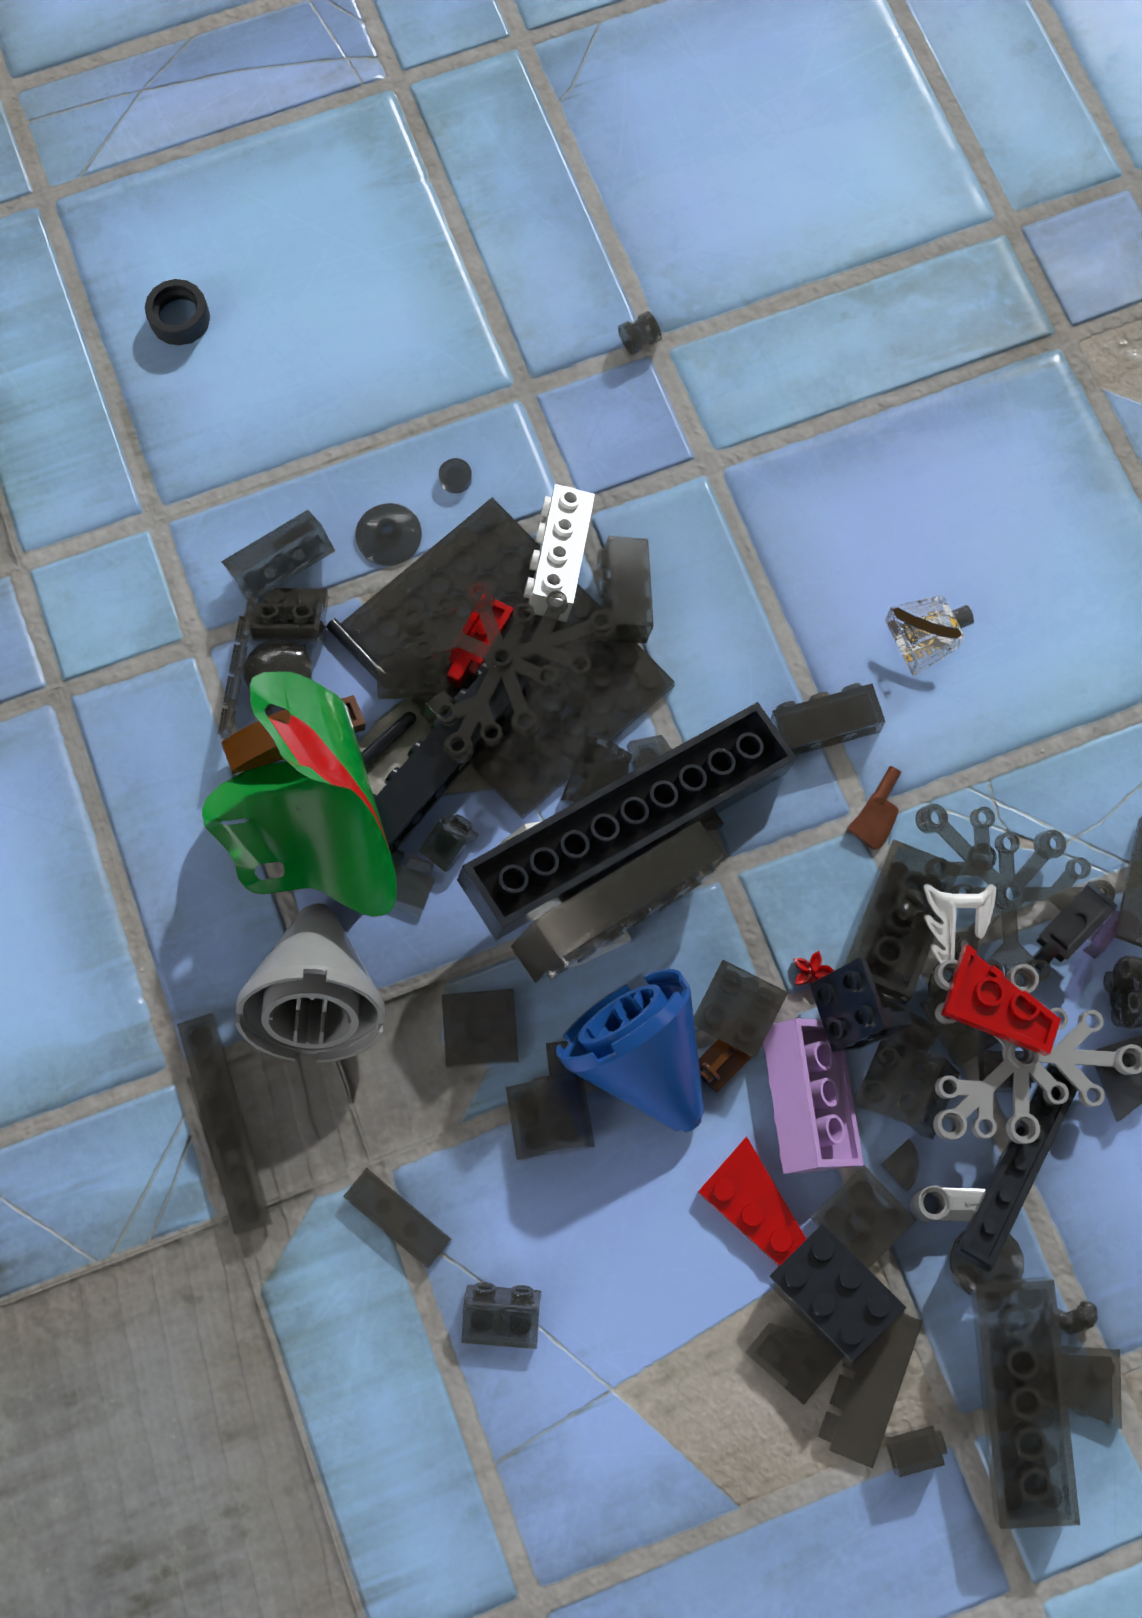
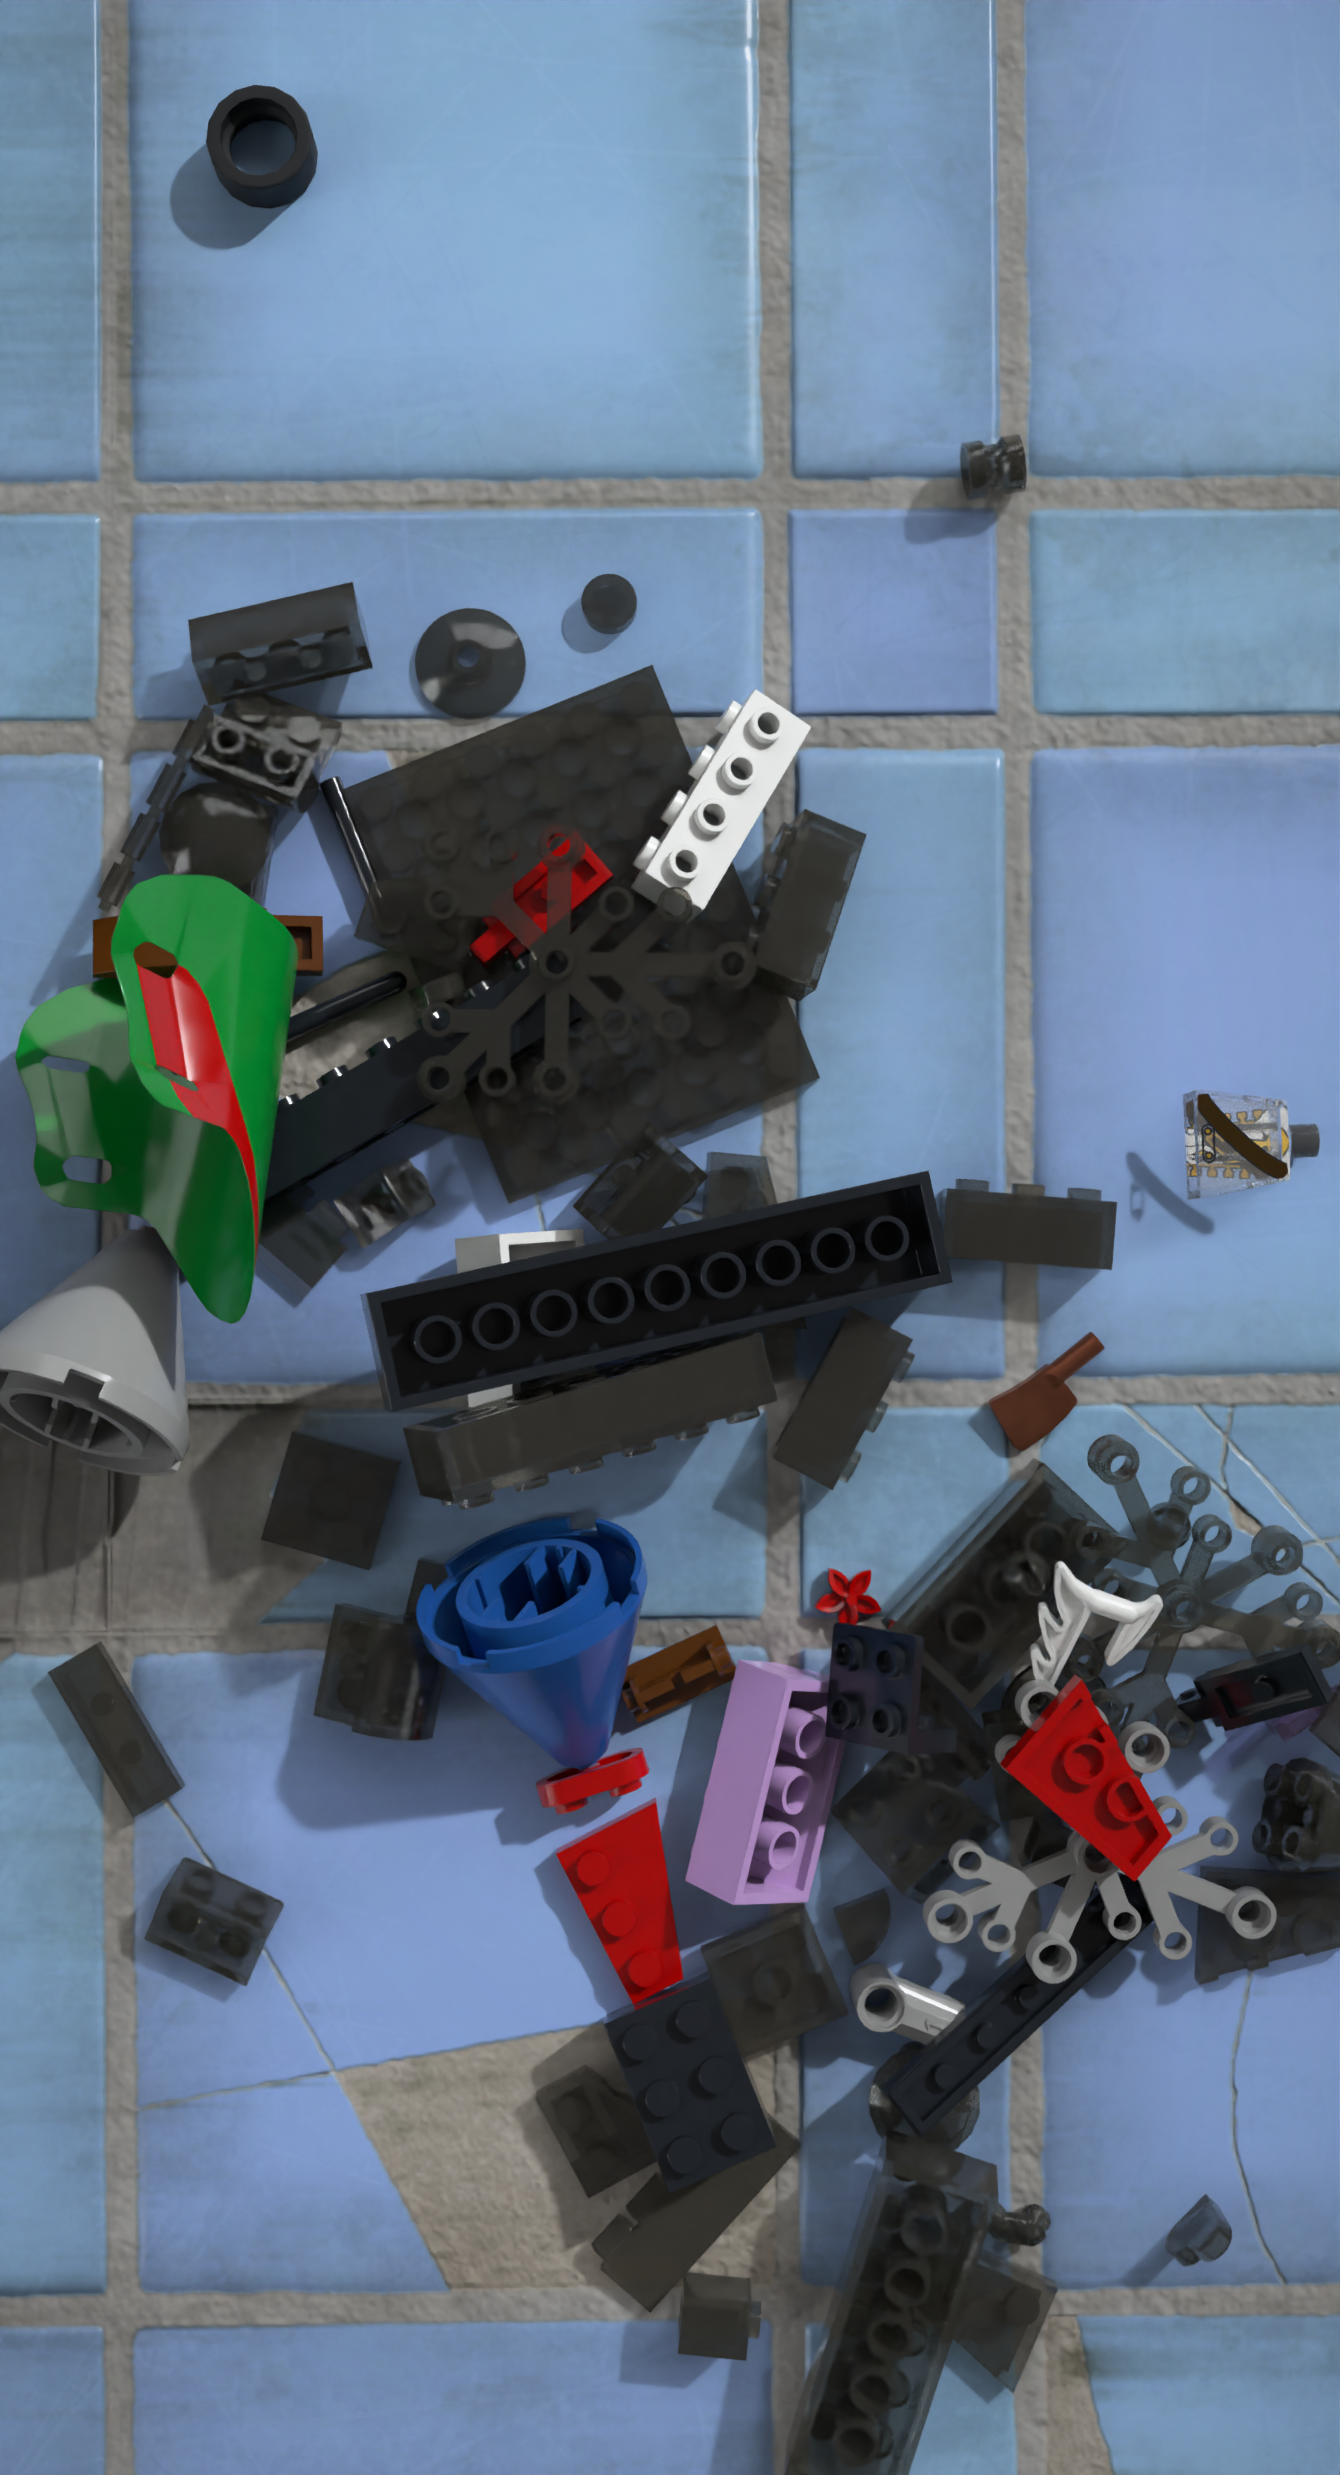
camera: 15 degrees right, 15 degrees up
clear smoke bracket [694,960,788,1057] -> none
none -> red plate [535,1748,650,1814]
none -> clear smoke brick [770,1307,915,1490]

